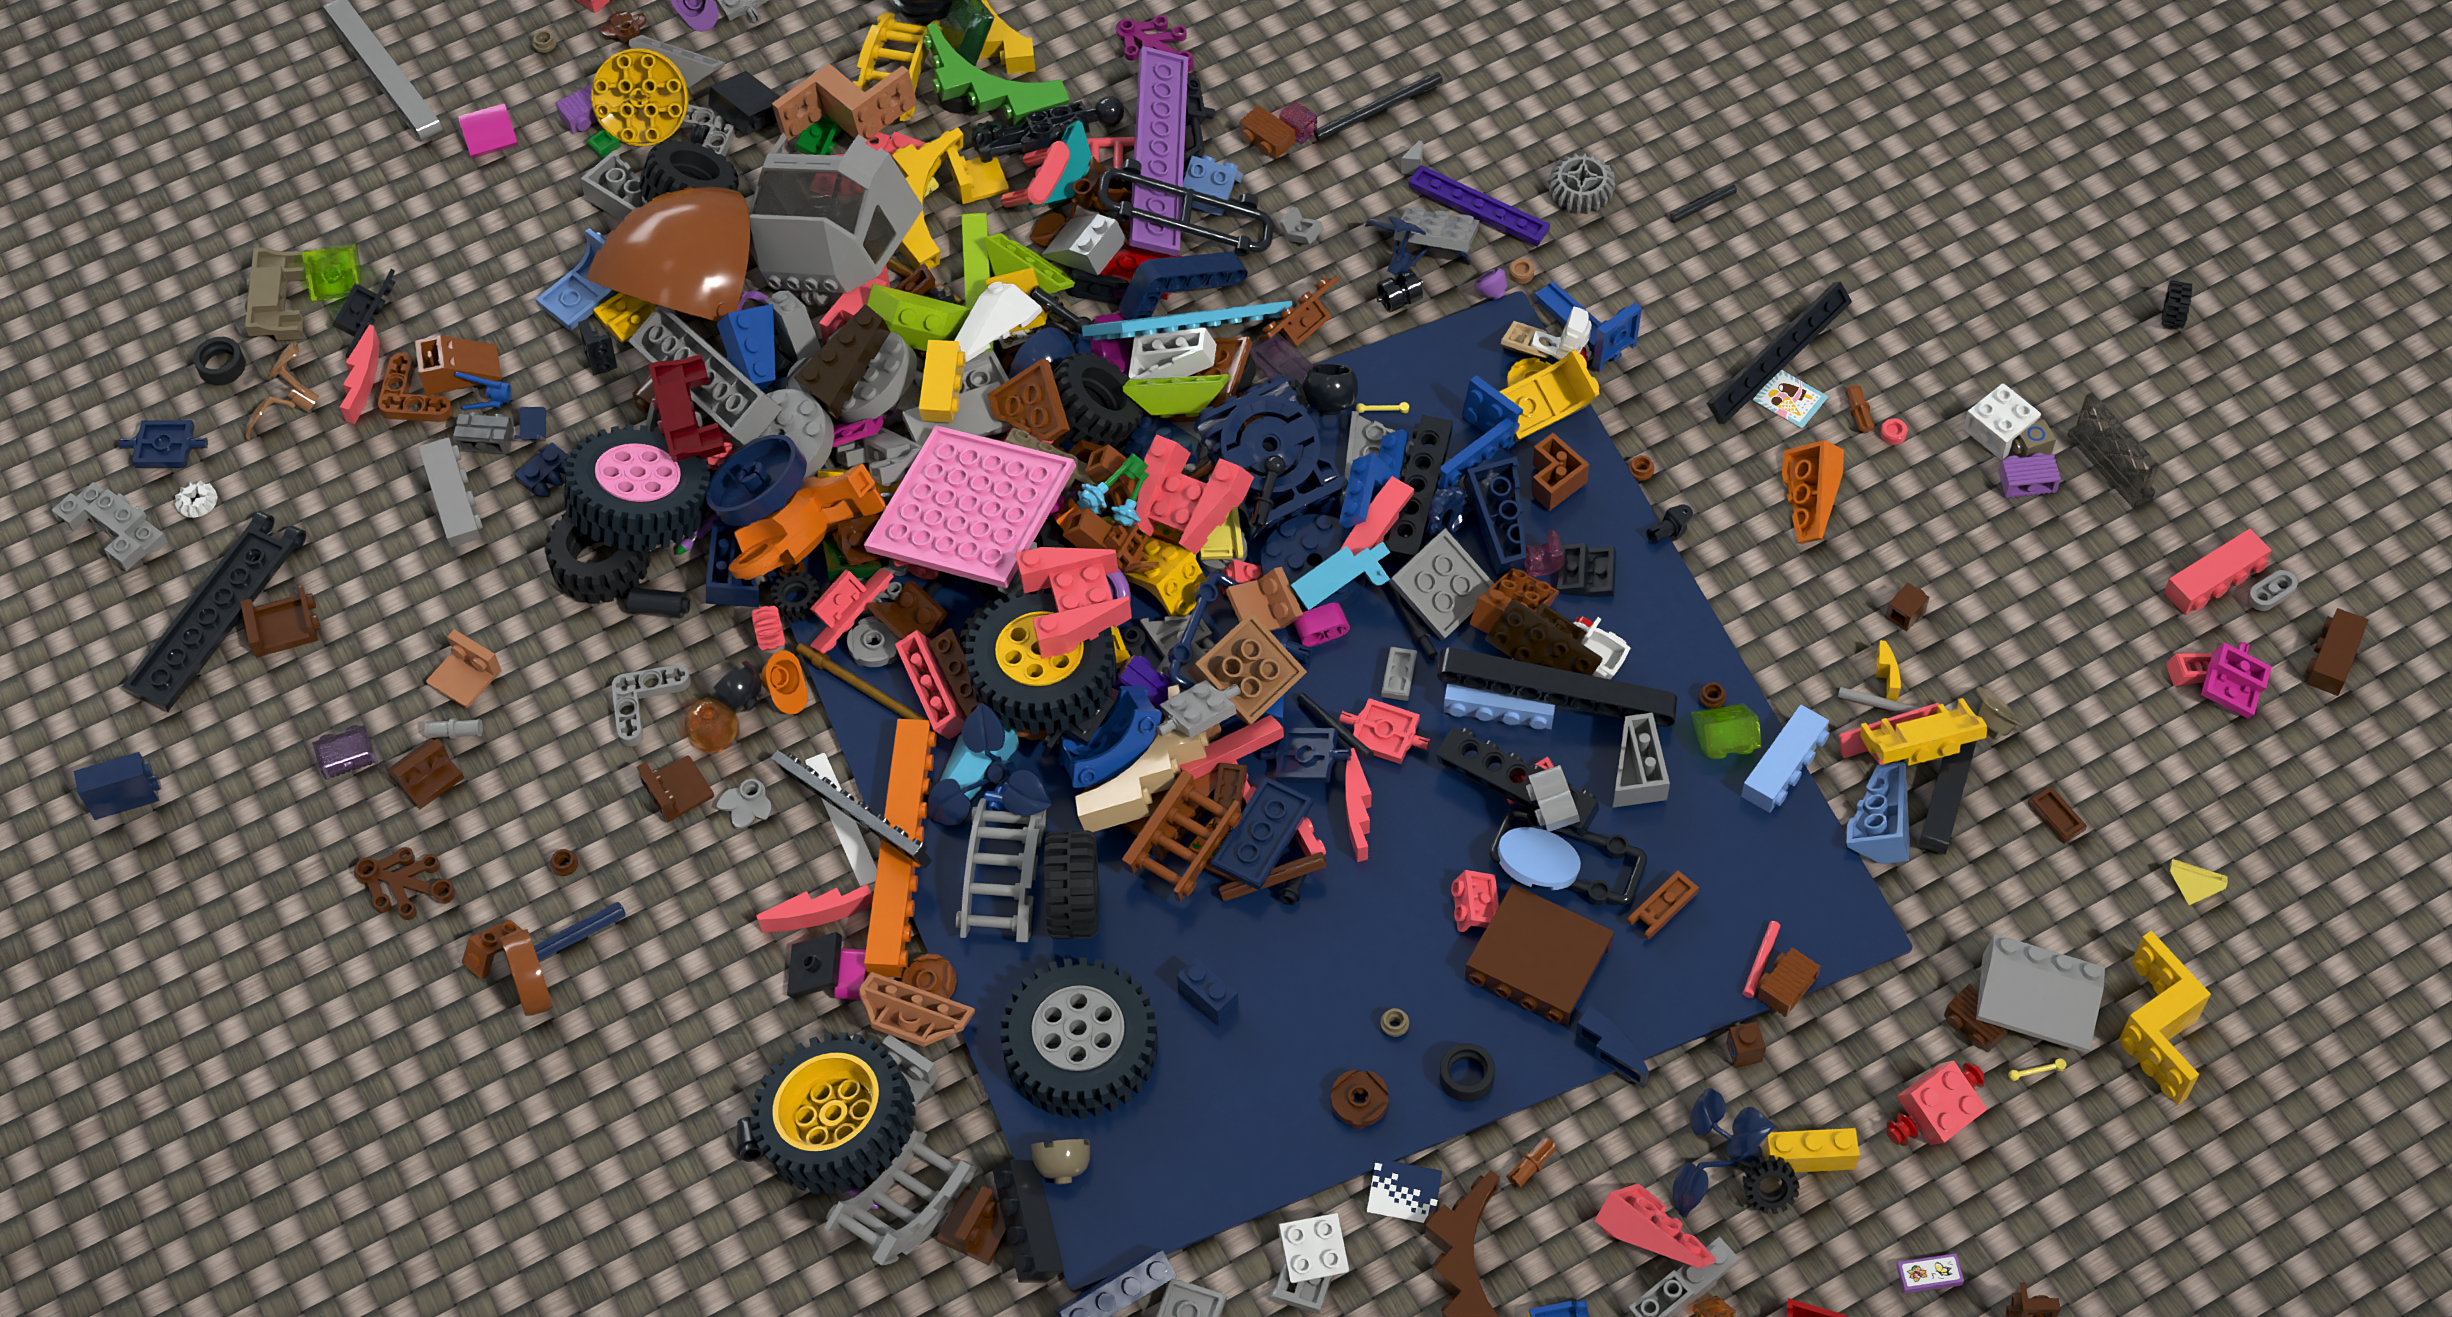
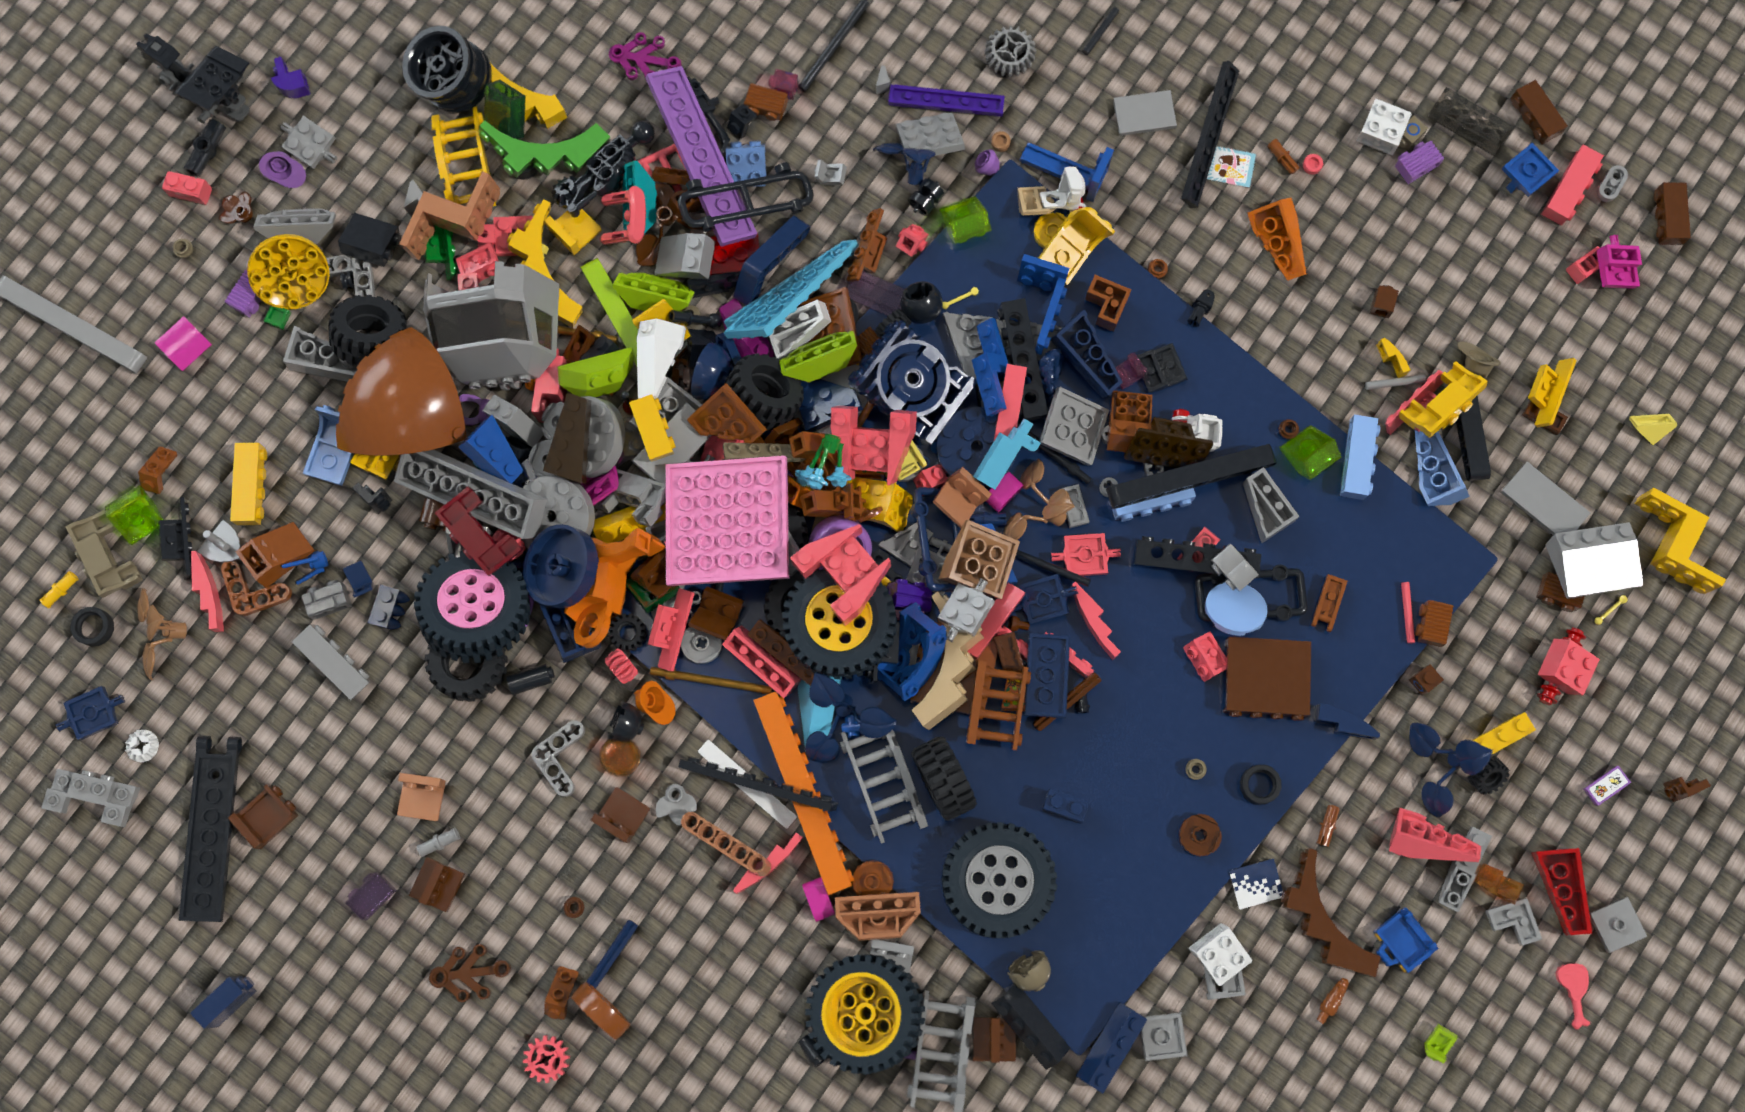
camera: 25 degrees left, 20 degrees up
black plate [787,932,842,999] -> none
black pin [1249,455,1286,529] -> none
none -> yellow pin [40,571,79,608]
none -> dark orange bracket [138,447,177,494]
none -> light grey shield [198,520,241,562]
none -> yellow brick [230,443,267,525]
none -> coral gear [523,1035,570,1083]
none -> reddish brown plate [651,166,691,185]
none -> nougat beam [681,812,771,877]
none -> black bracket [727,104,757,140]
none -> coral brick [896,224,929,257]
none -> clear neon green slope [939,196,992,243]
none -> medium nougat plant [1003,459,1075,540]
none -> reddish brown piece [1008,615,1030,632]
none -> light grey tile [1113,90,1177,136]
none -> light grey tile [1501,462,1591,535]
none -> blue bracket [1502,143,1559,197]
none -> reddish brown brick [1510,79,1568,145]
none -> yellow bracket [1528,358,1577,427]

